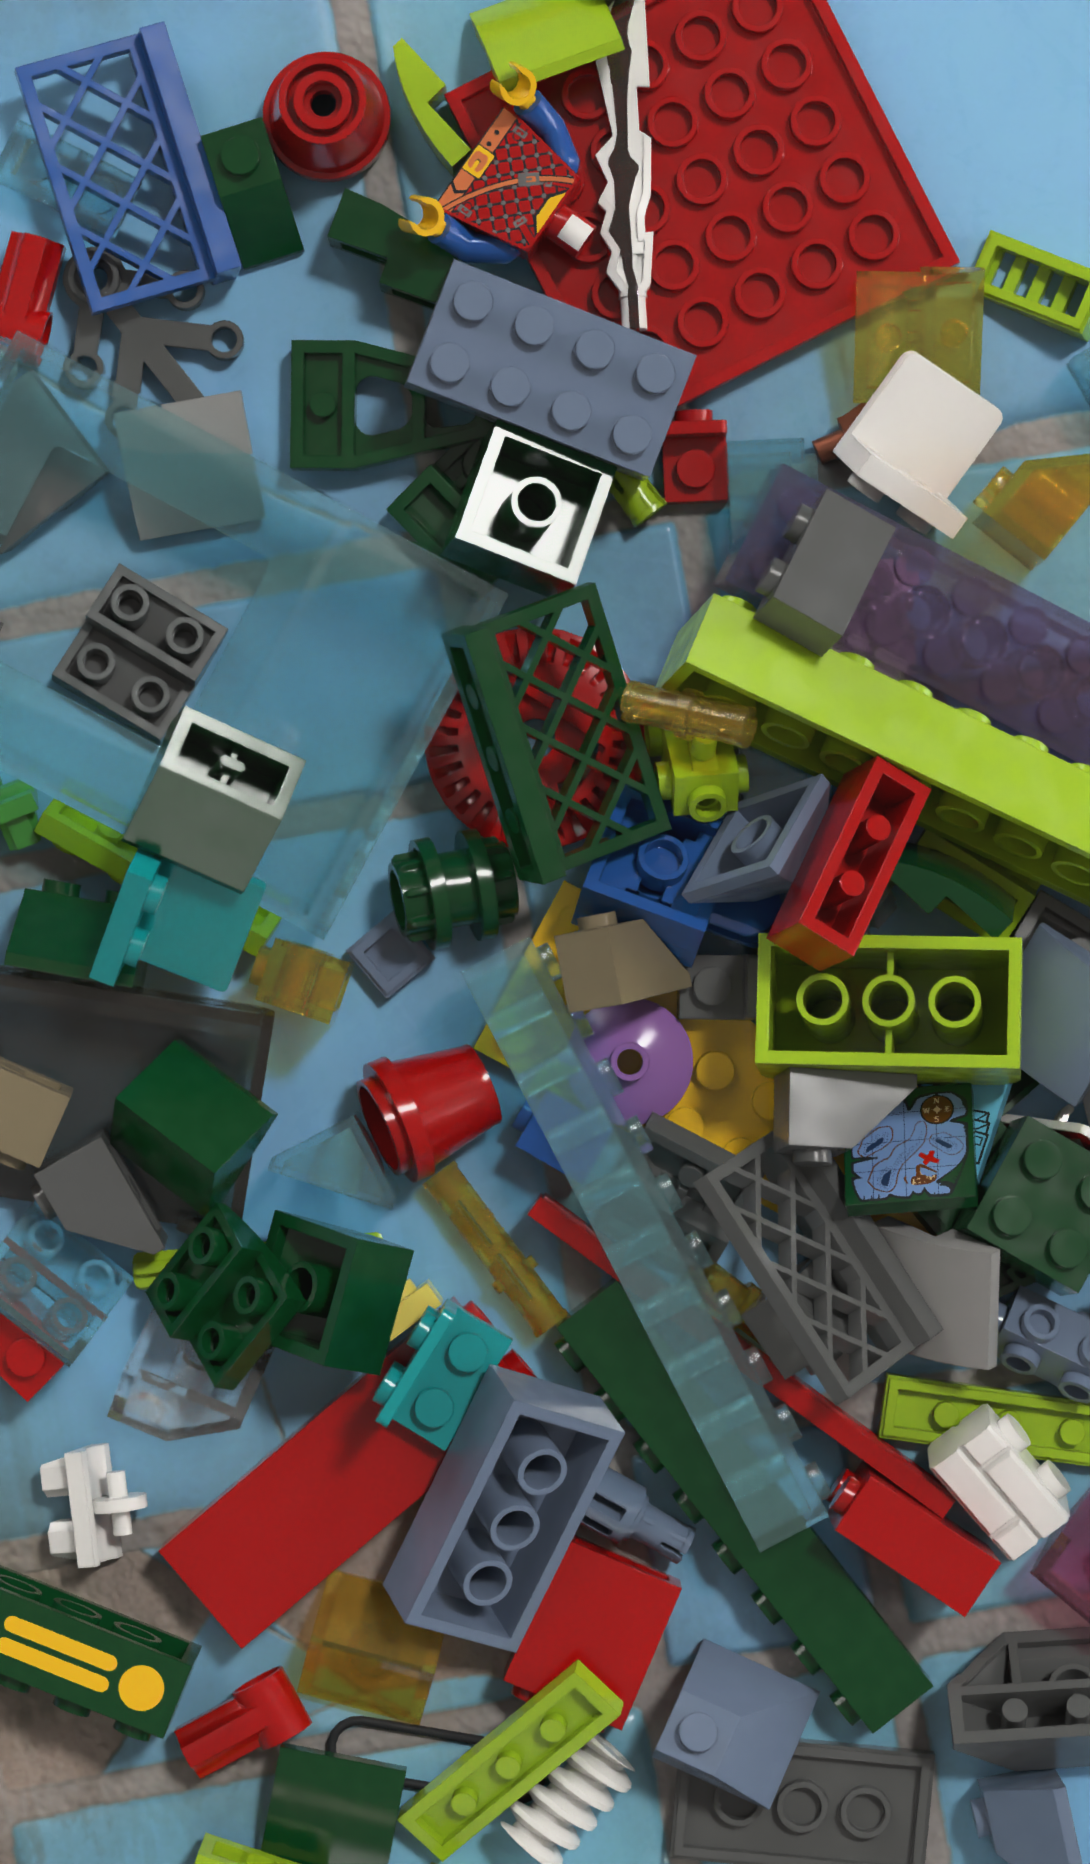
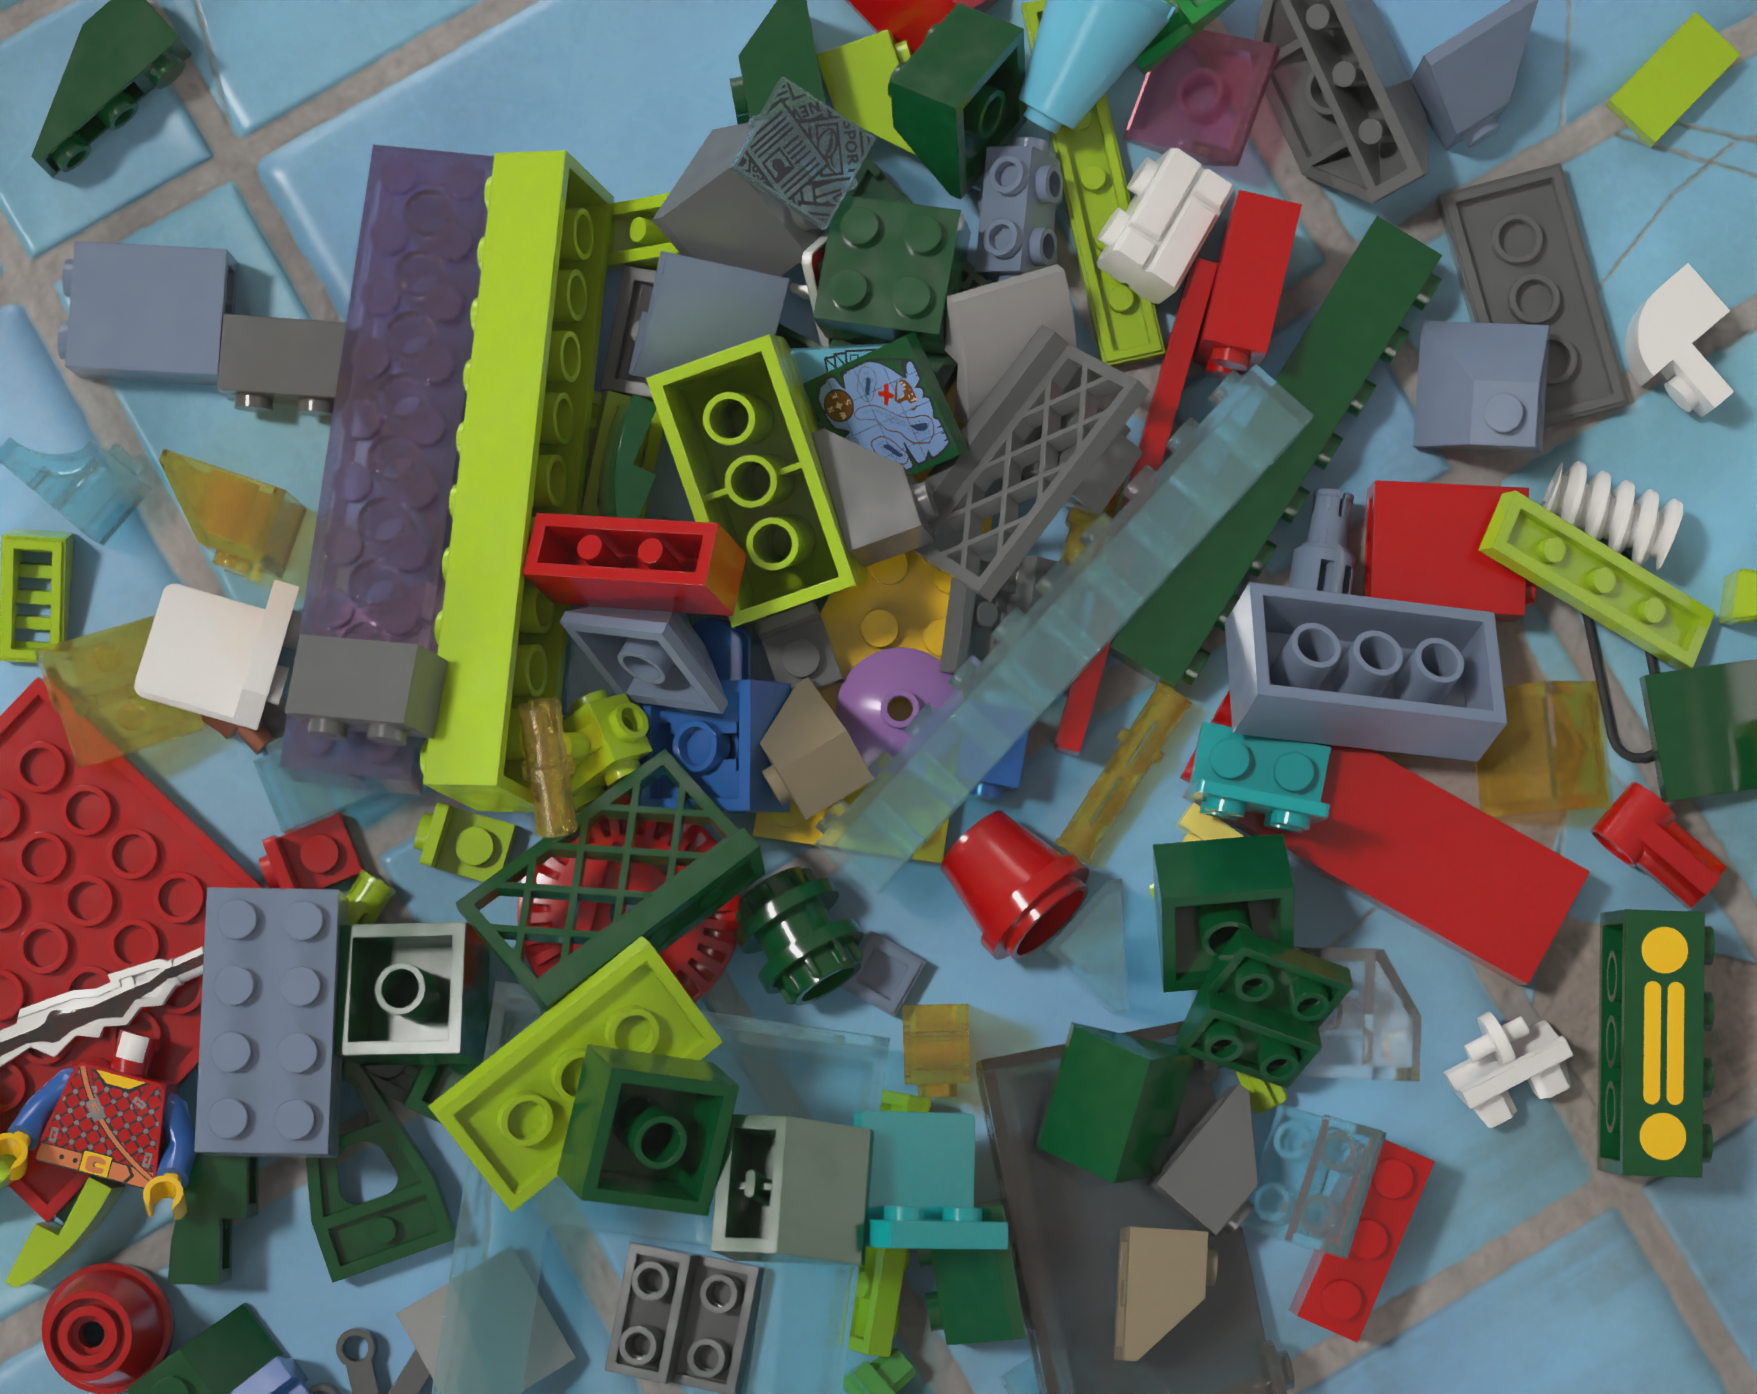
camera: 105 degrees left, 5 degrees down
none -> lime bracket [414,802,518,882]
none -> lime plate [428,936,723,1213]
none -> dark green brick [557,1044,740,1216]

